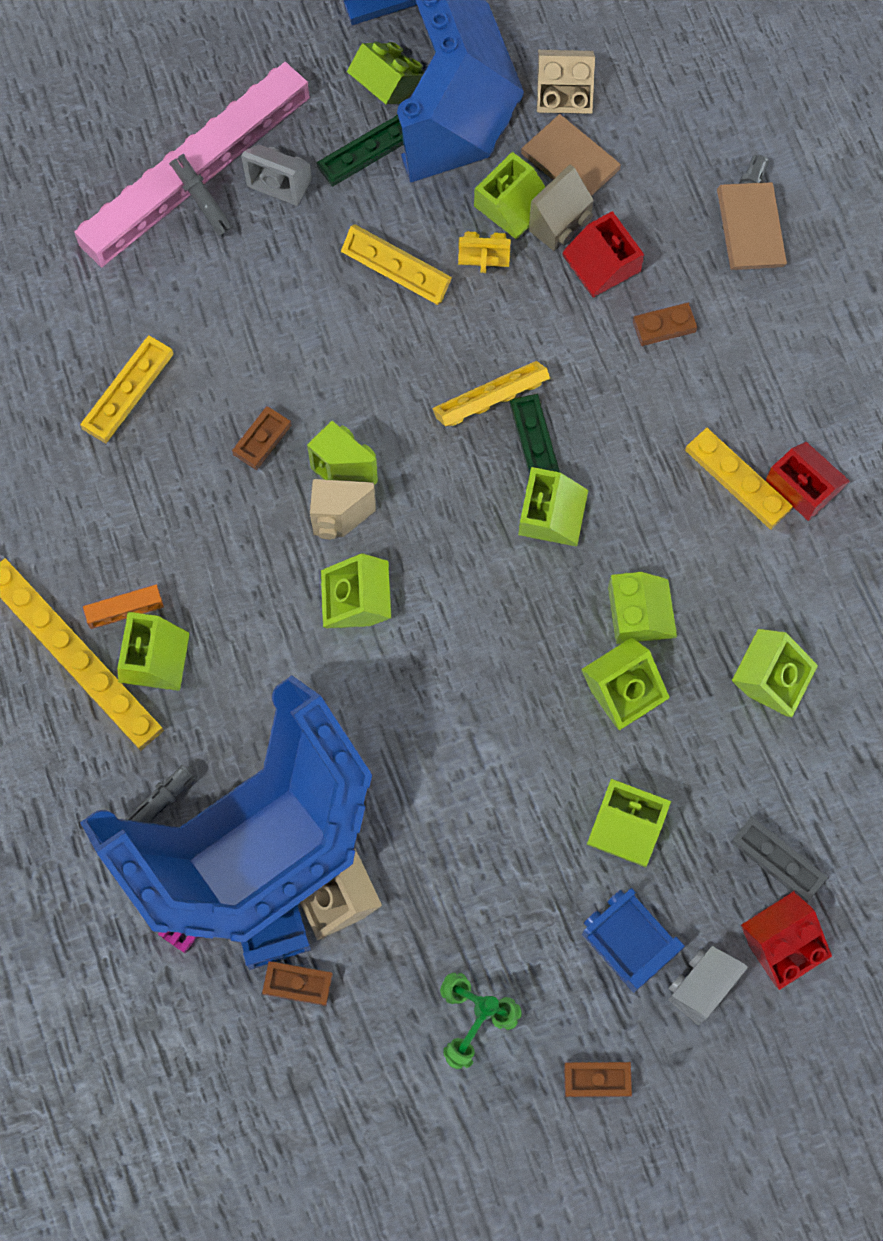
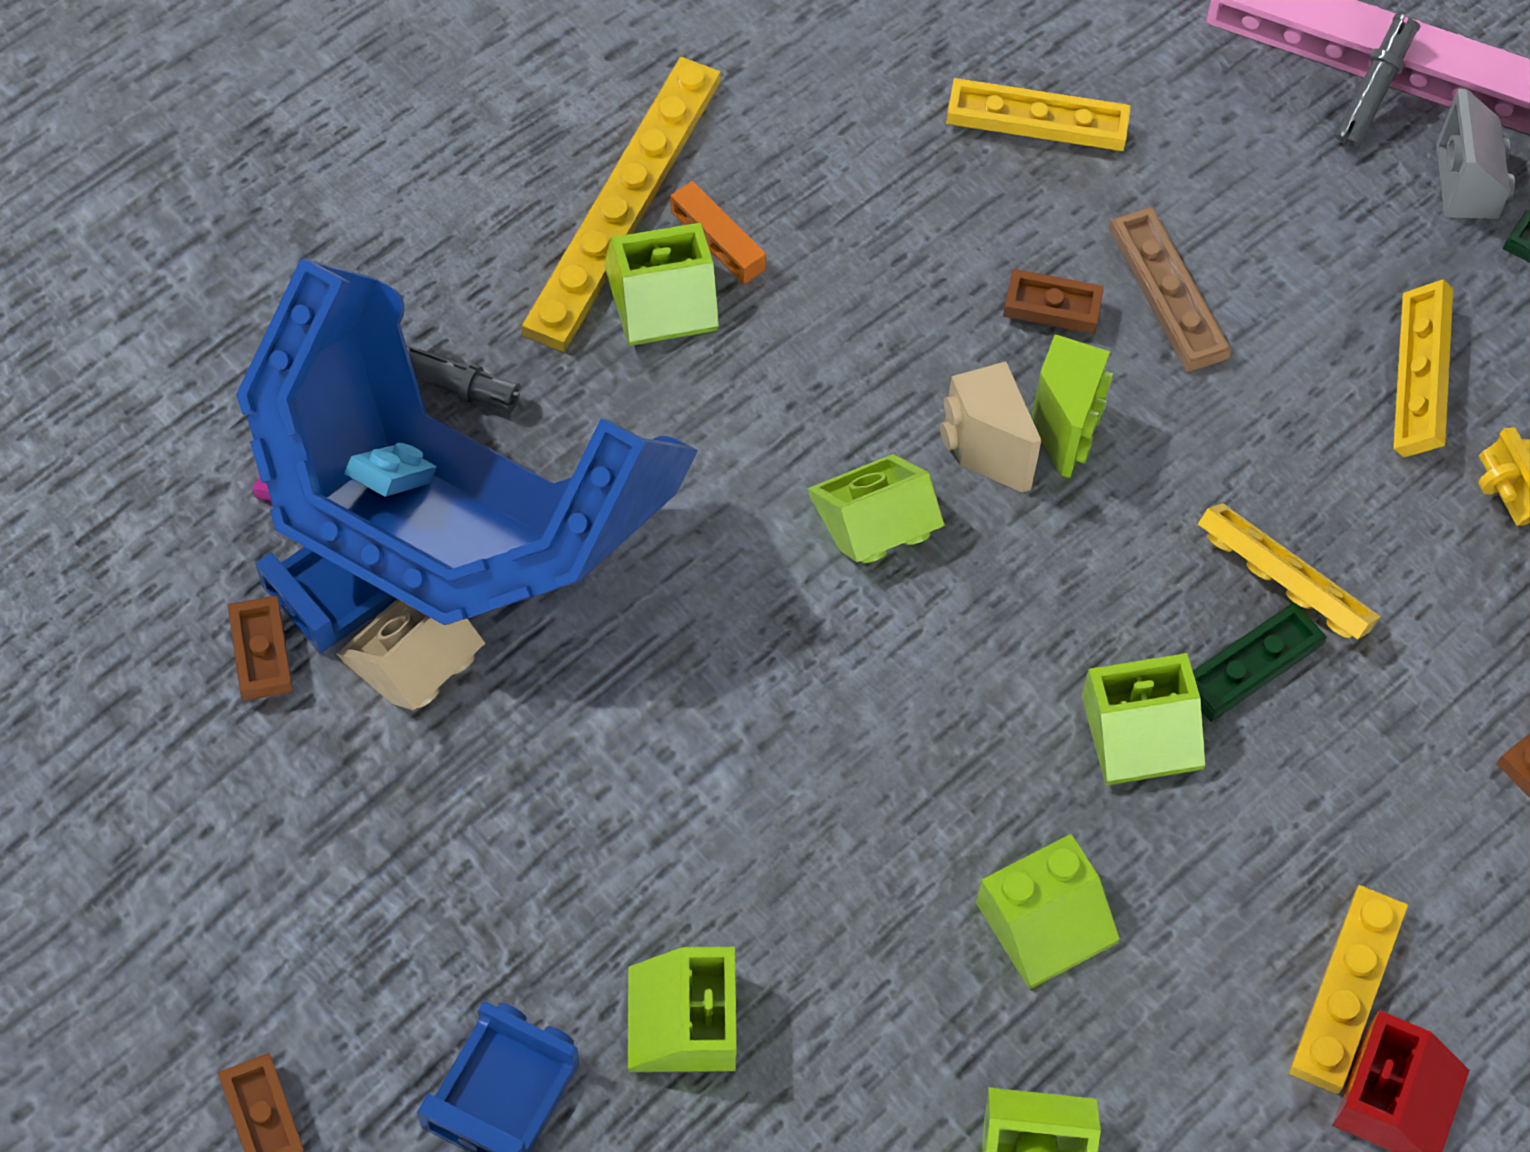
camera: 65 degrees right, 10 degrees down
bright green plant [440,972,522,1069] -> none
lime slope [581,637,670,731] -> none
none -> medium azure plate [344,443,437,497]
none -> medium nougat tile [1109,207,1231,372]

